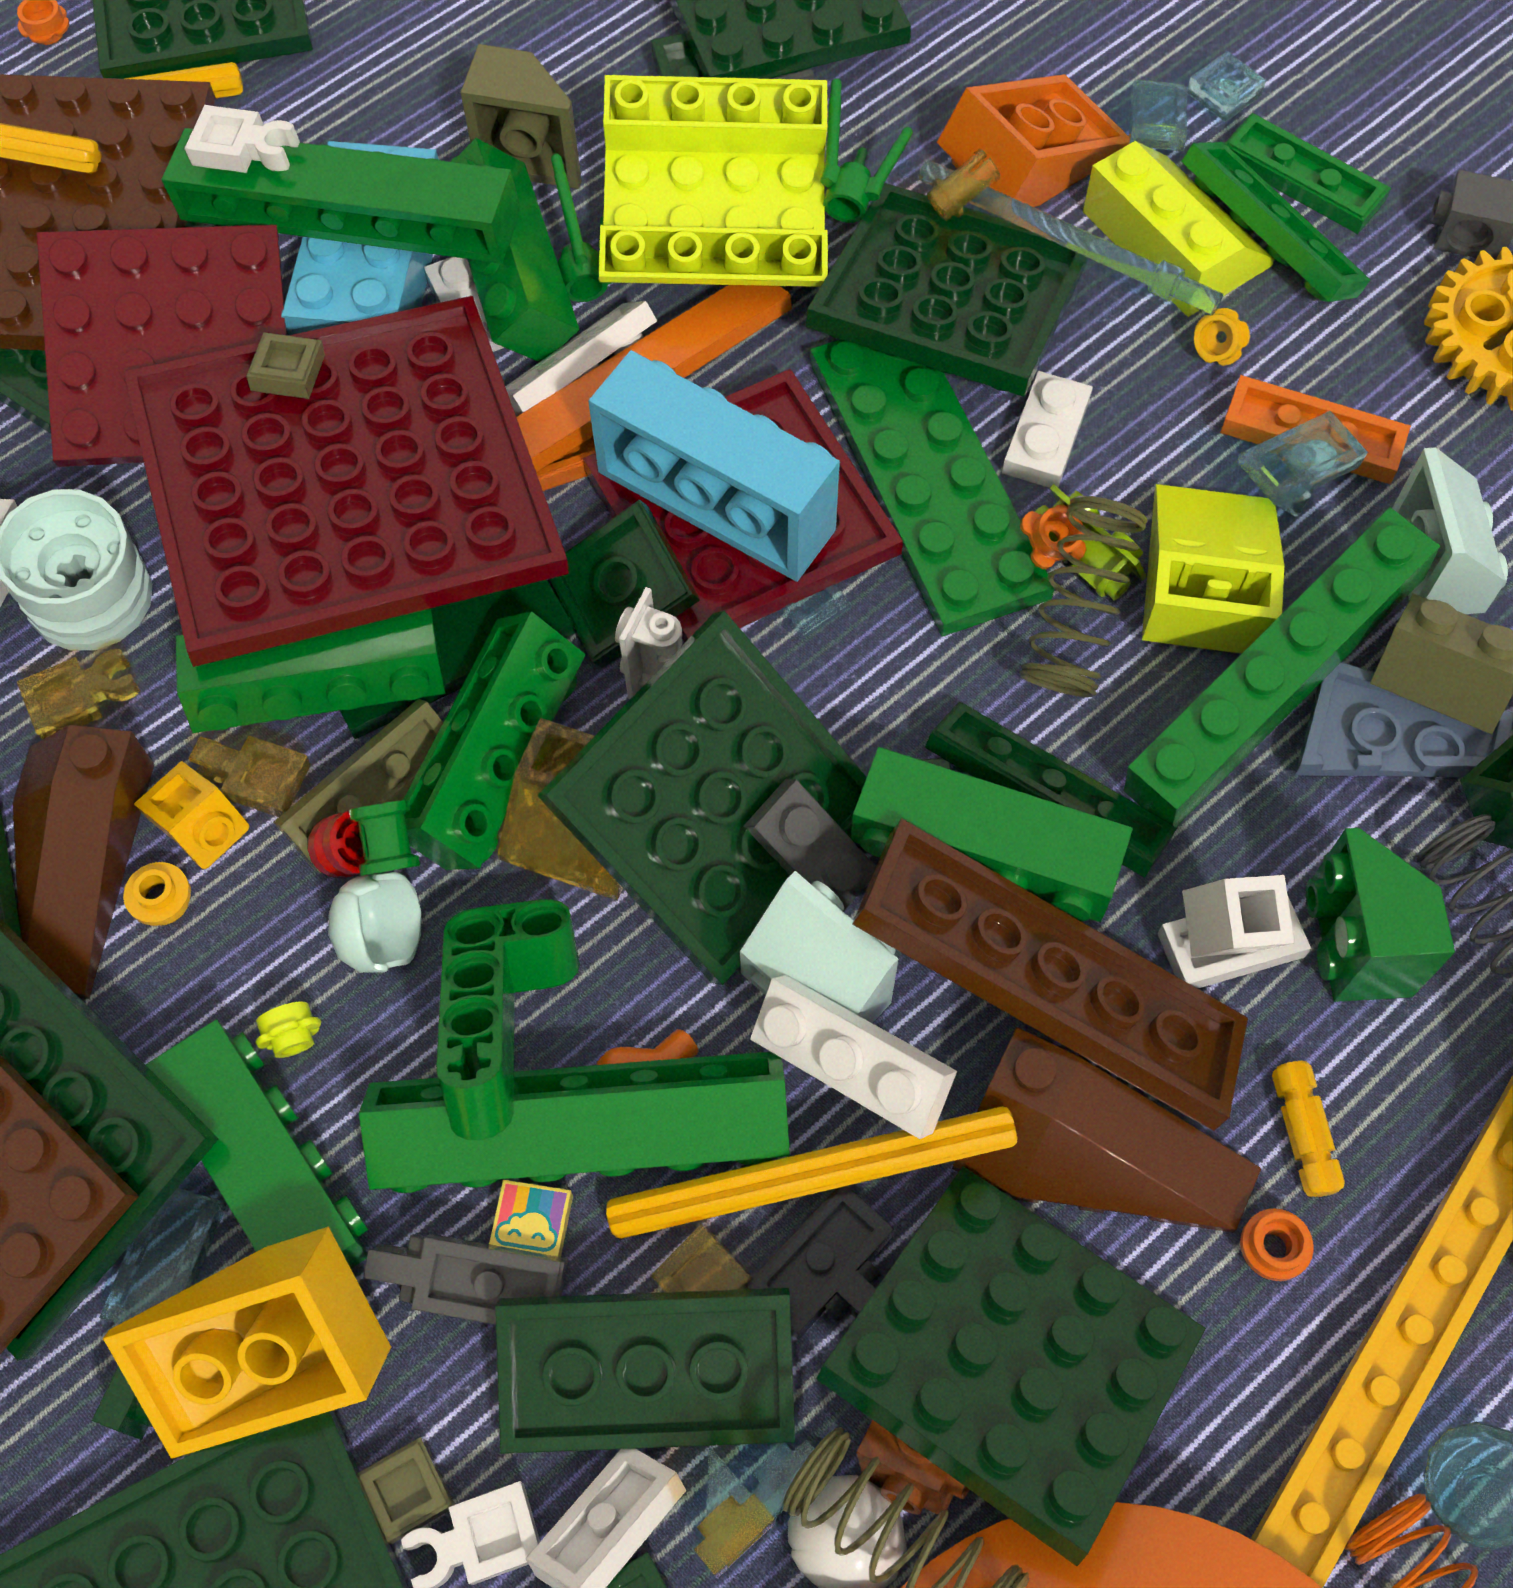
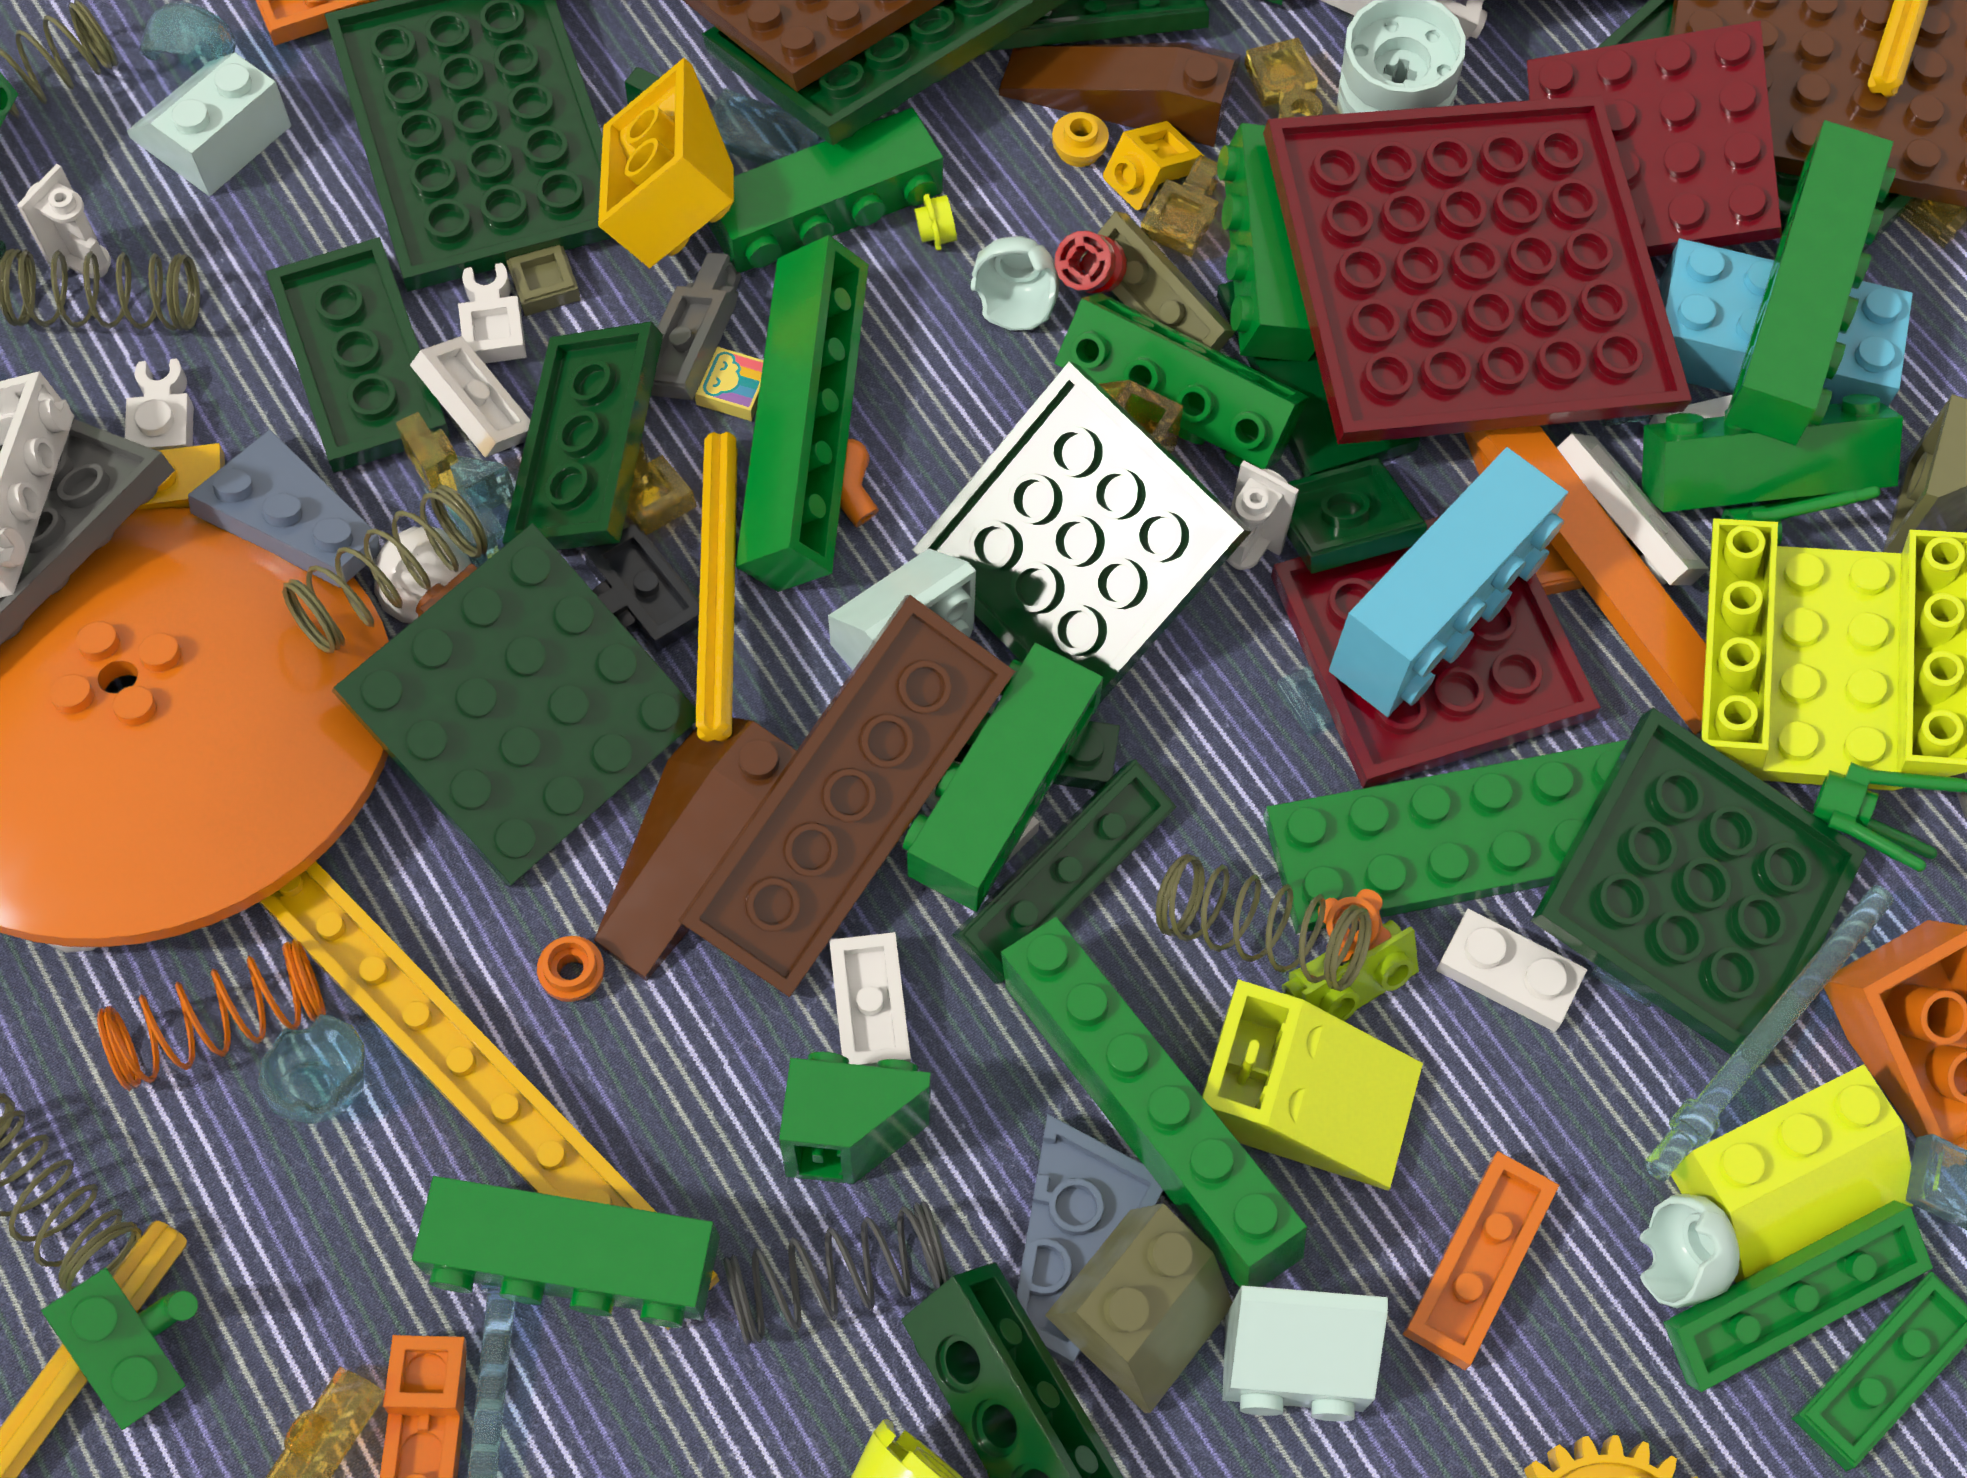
camera: 95 degrees right, 0 degrees up
white plate [184,105,300,173] -> none
olive tile [246,332,325,399] -> none
green bush [349,800,420,876] -> none
green beam [436,899,580,1140] -> none
dark grey plate [744,779,876,912] -> none
white plate [750,975,957,1139] -> none
clear yellow pin [927,149,1001,220] -> none
white brick [1182,875,1295,957] -> none
yellow plate [1194,308,1250,366] -> none
clear light blue slope [1236,411,1368,517] -> none
yellow axle [1272,1061,1345,1197] -> none
none -> light aqua hair [1640,1194,1740,1309]

